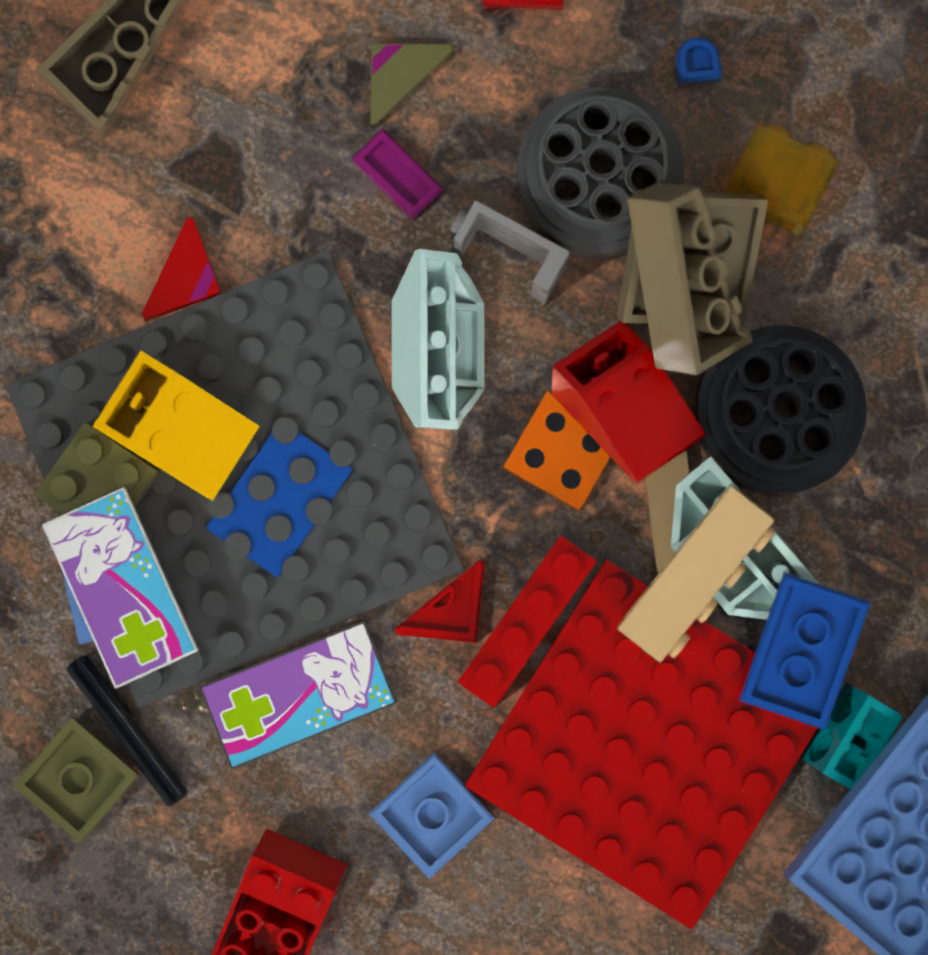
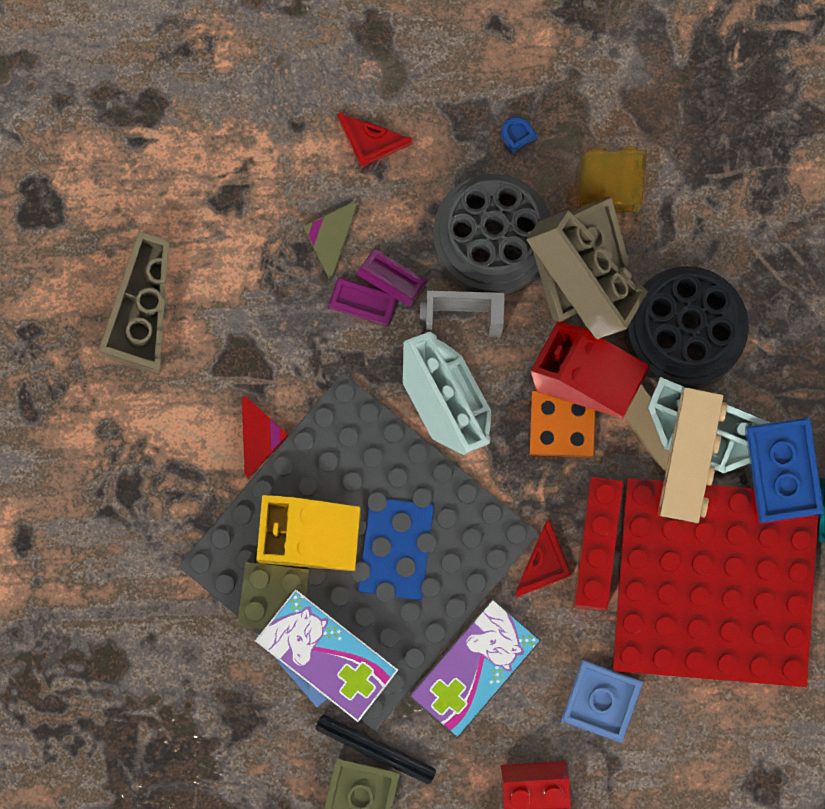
camera: 30 degrees left, 5 degrees down
none -> magenta tile [357,248,427,307]

